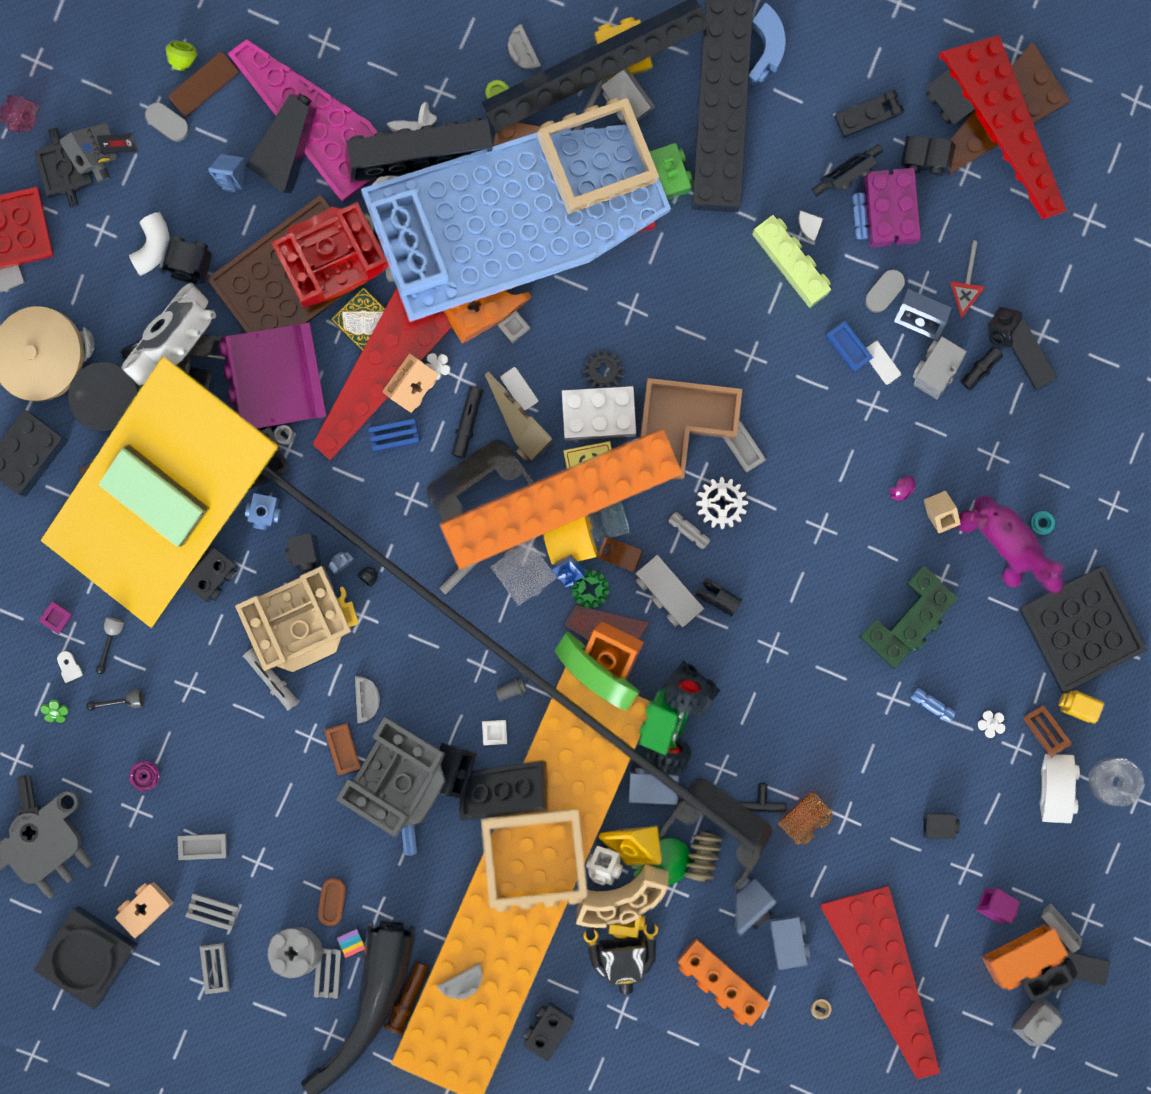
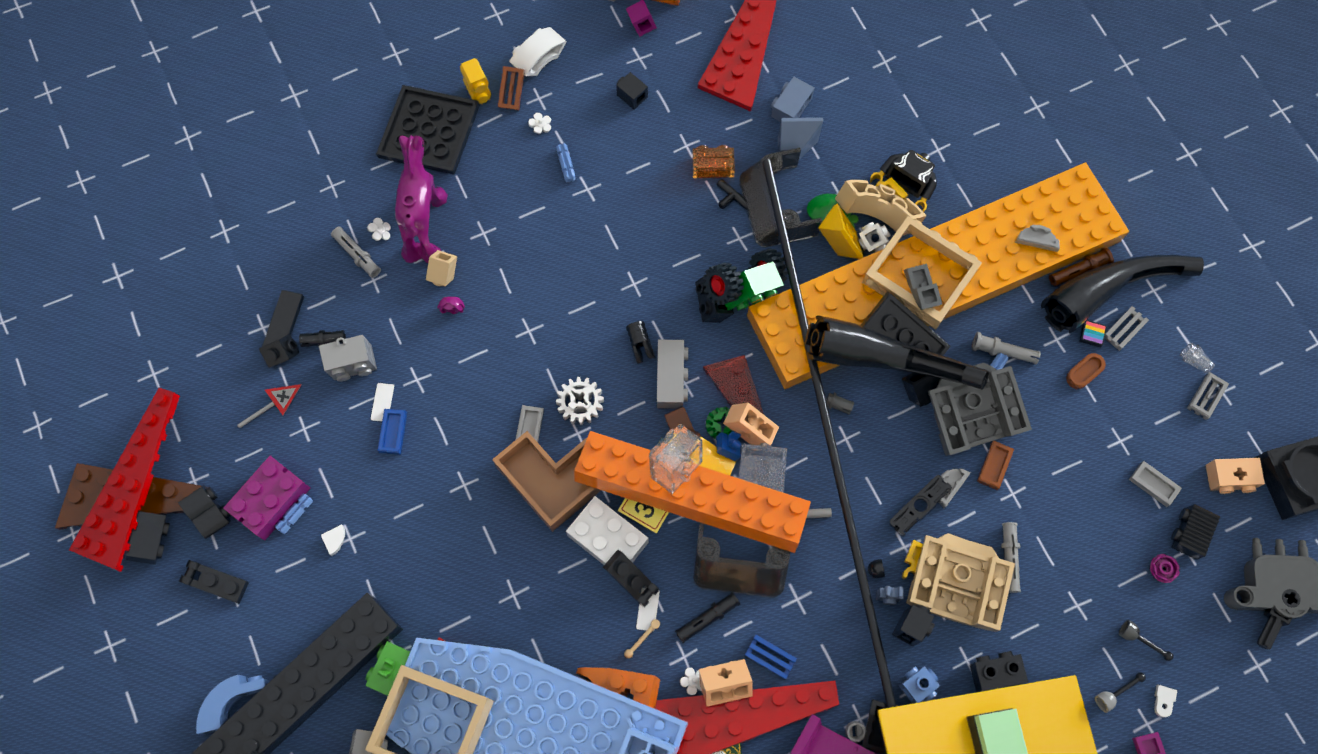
camera: 140 degrees left, 15 degrees down
bright green plant [41,700,69,723] -> none
light grey tile [185,893,239,931] -> none
light grey brick [268,927,323,978] -> none
white tile [482,720,507,745] -> none
dark tan wedge [485,371,553,462] -> none
light grey tile [497,310,531,344] -> none
black brick [522,1002,574,1062] -> none
bright green slope [554,632,640,711] -> none
black gear [582,349,625,388] -> none
orange brick [585,621,644,681] -> none
sand blue brick [629,768,678,805] -> none
light grey axle [668,512,710,549] -> none
orange brick [677,938,770,1026] -> none
dark tan piece [684,830,724,883] -> none
yellowish green brick [752,215,831,308] -> none
black plate [811,144,883,197] -> none
tan hinge [811,999,831,1019] -> none
dark green bracket [859,565,958,669] -> none
light grey tile [865,270,905,313] -> none
sand blue brick [894,289,951,340] -> none
teal plate [1031,511,1055,535] -> none
clear brick [1089,757,1144,806] -> none
none -> light grey pin [331,227,381,278]
none -> white plant [367,218,391,241]
none -> black plate [603,550,660,608]
none -> tan hinge [624,619,660,659]
none -> clear brick [649,424,703,494]
none -> light nougat brick [723,403,779,448]
none -> black brick [805,315,989,390]
none -> black piece [890,475,952,537]
none -> dark grey slope [904,264,942,310]
none -> light grey pin [972,332,1041,365]
none -> black brick [1171,504,1220,560]
none -> clear cone [1180,343,1215,374]

